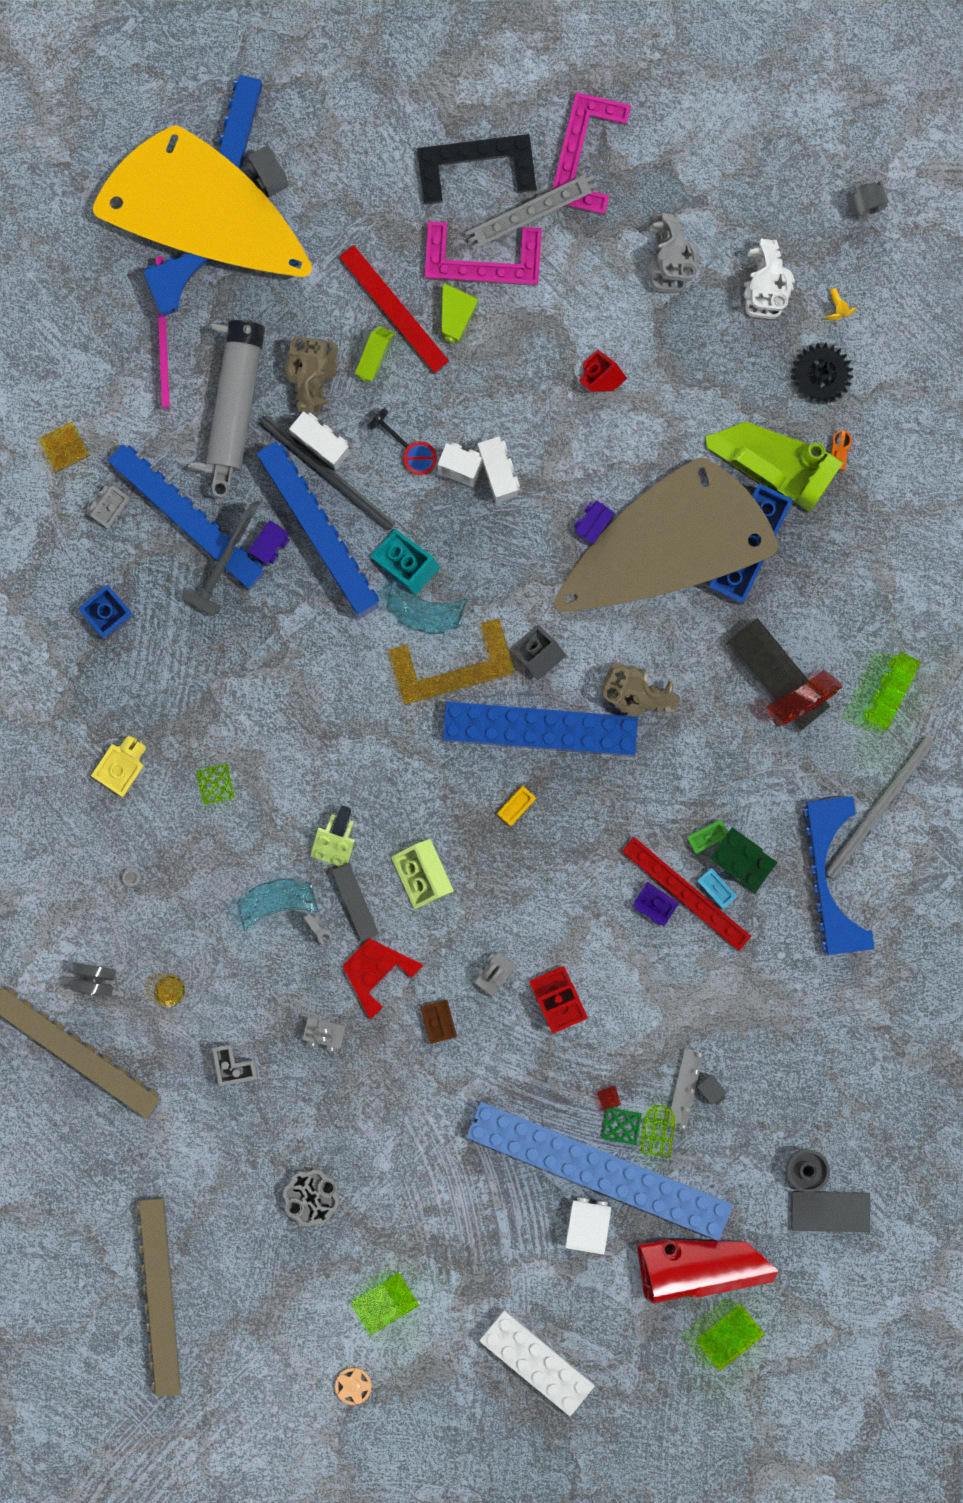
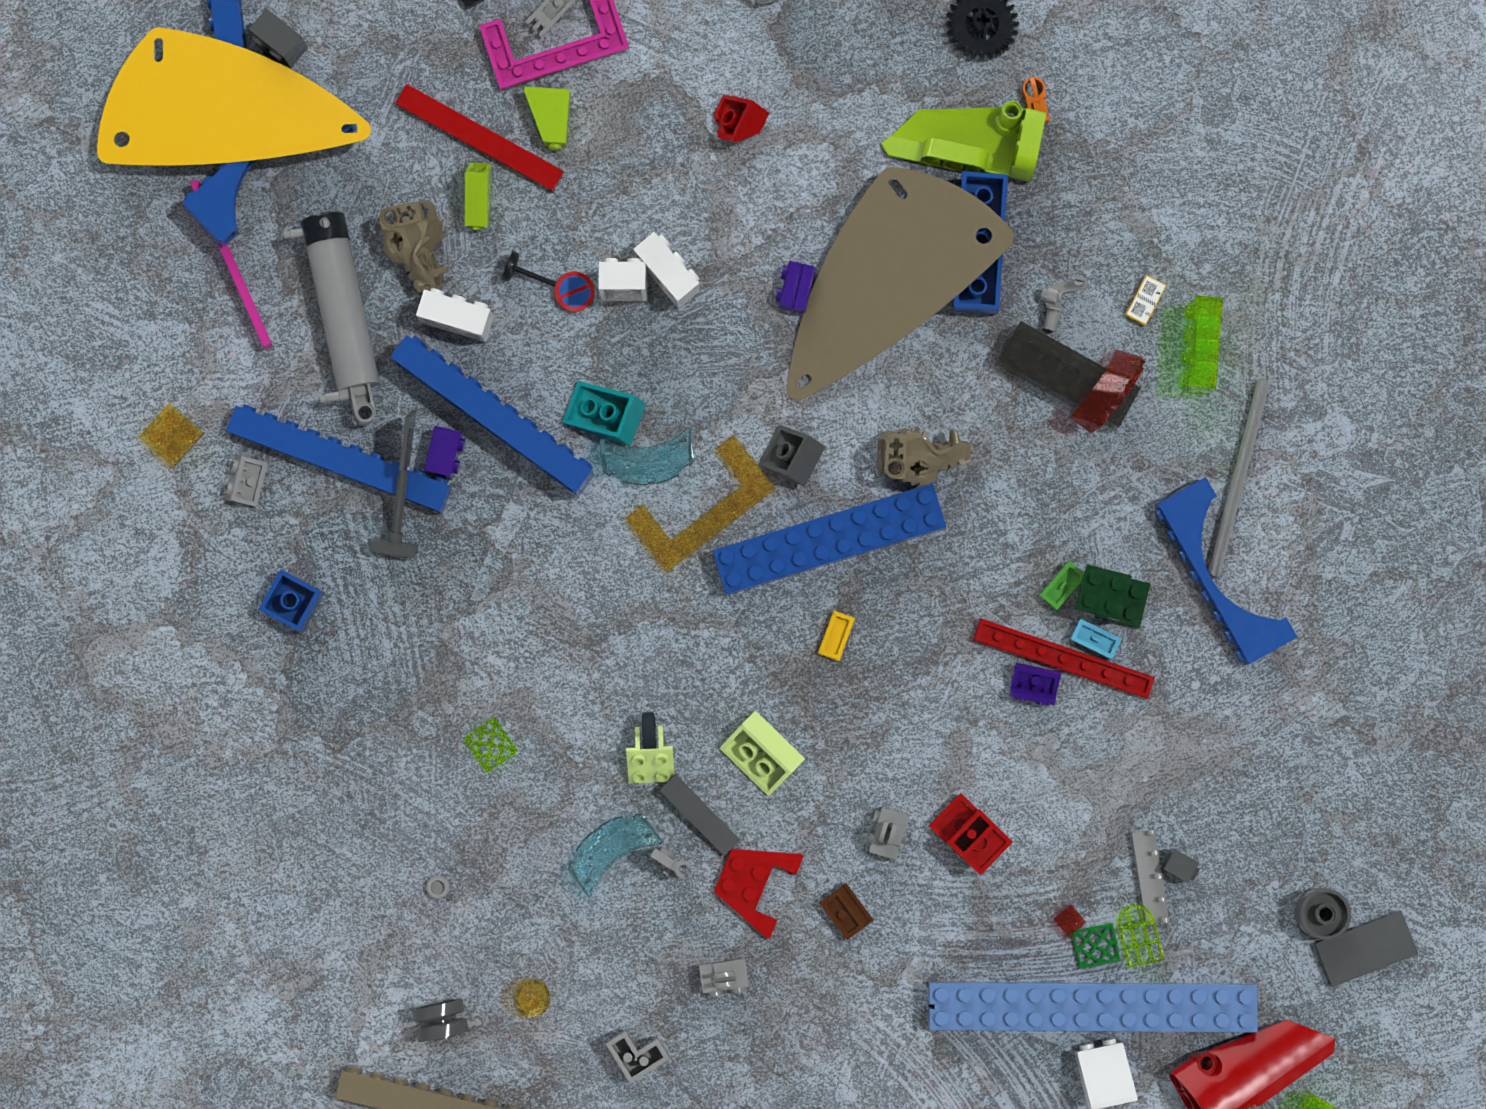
camera: 25 degrees left, 0 degrees up
light yellow plate [91,736,146,797] -> none
dark grey axle [260,415,395,531] -> none
none -> light grey pin [1041,276,1088,332]
none -> white tile [1125,275,1166,326]

